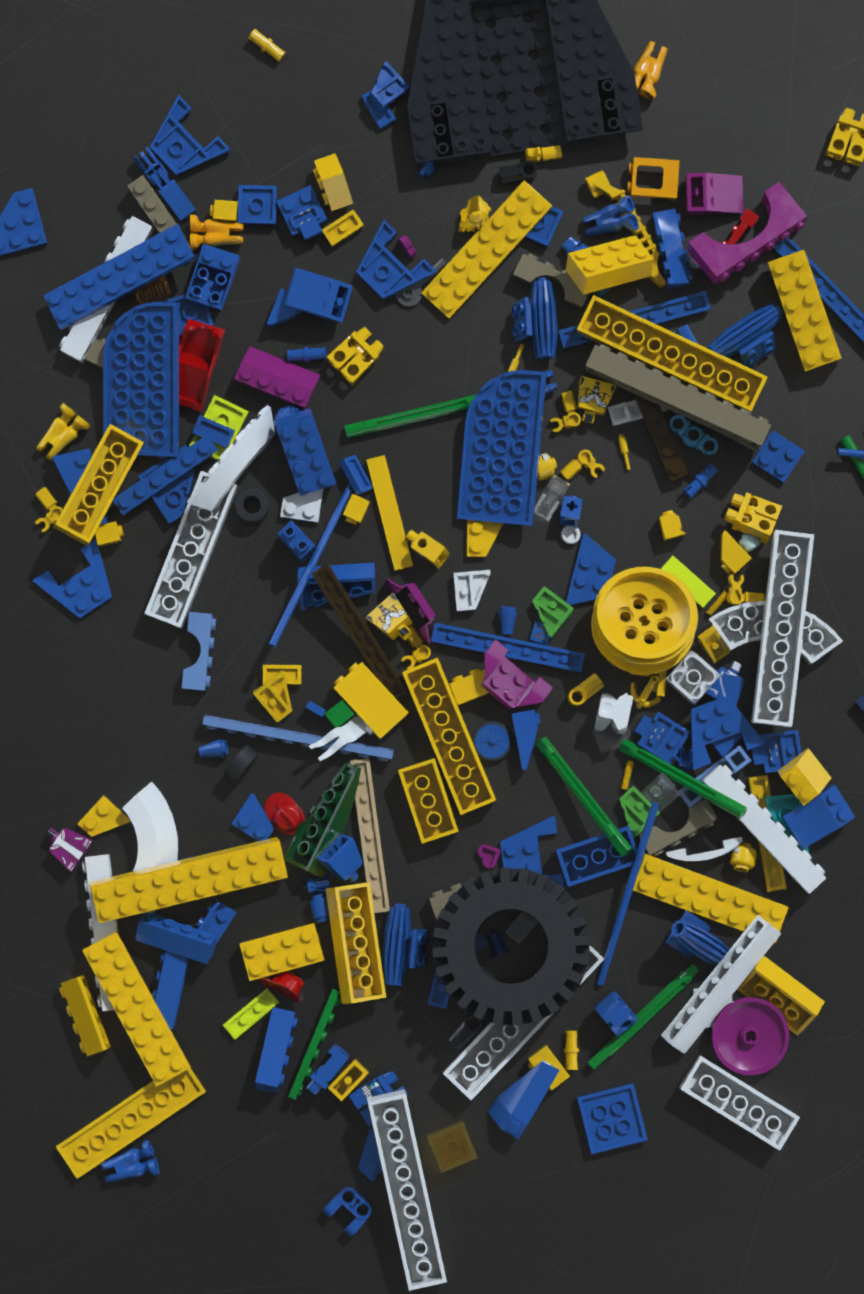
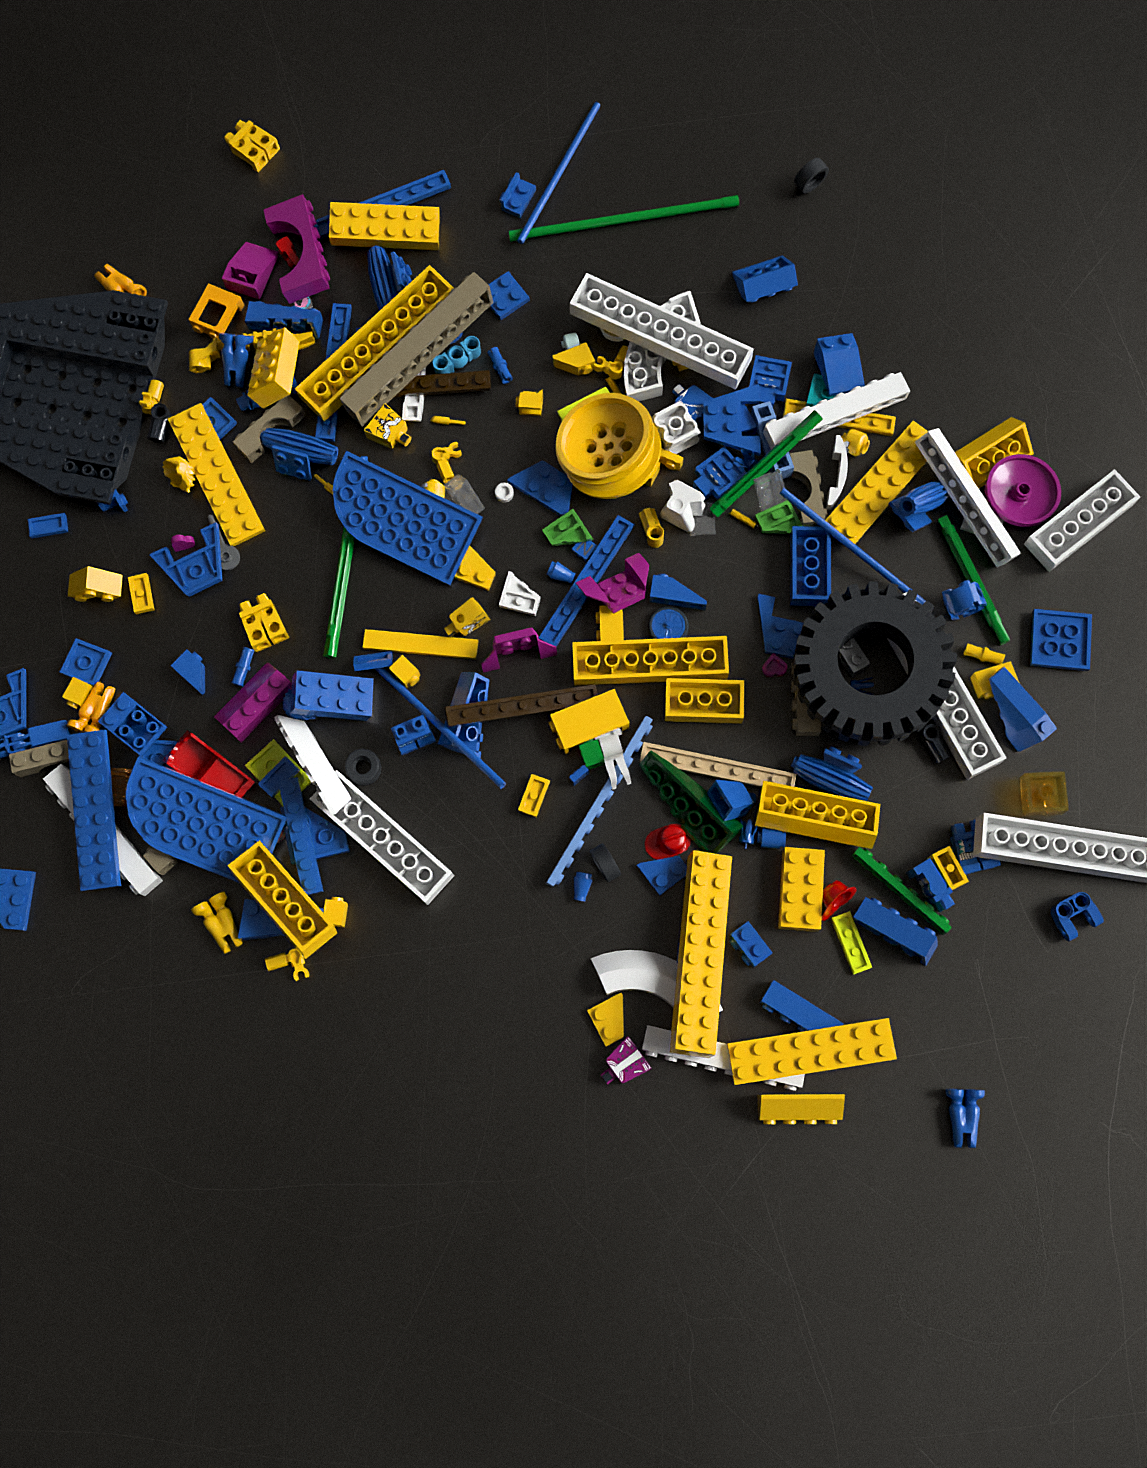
camera: 65 degrees left, 10 degrees down
blue wing [33,539,112,619] -> none
yellow plate [56,1068,206,1179] -> none
blue brick [135,912,217,964] -> none
medium blue arch [182,612,216,691] -> none
yellow wing [253,670,292,723] -> none
blue piece [276,185,327,242] -> none
white wing [280,488,324,523] -> none
blue slope [284,268,353,323] -> none
blue wing [358,1127,383,1181] -> none
torso [366,593,412,640] -> none
blue wing [369,61,410,110] -> none
yellow bar [401,625,431,670] -> none
blue plate [428,967,449,1009] -> none
green piece [535,737,633,857] -> none
yellow bar [550,391,581,433] -> none
blue brick [559,495,583,528] -> none
yellow piece [631,675,662,709] -> none
yellow slope [697,625,730,664] -> none
yellow hips [724,492,782,545] -> none
yellow slope [778,748,831,806] -> none

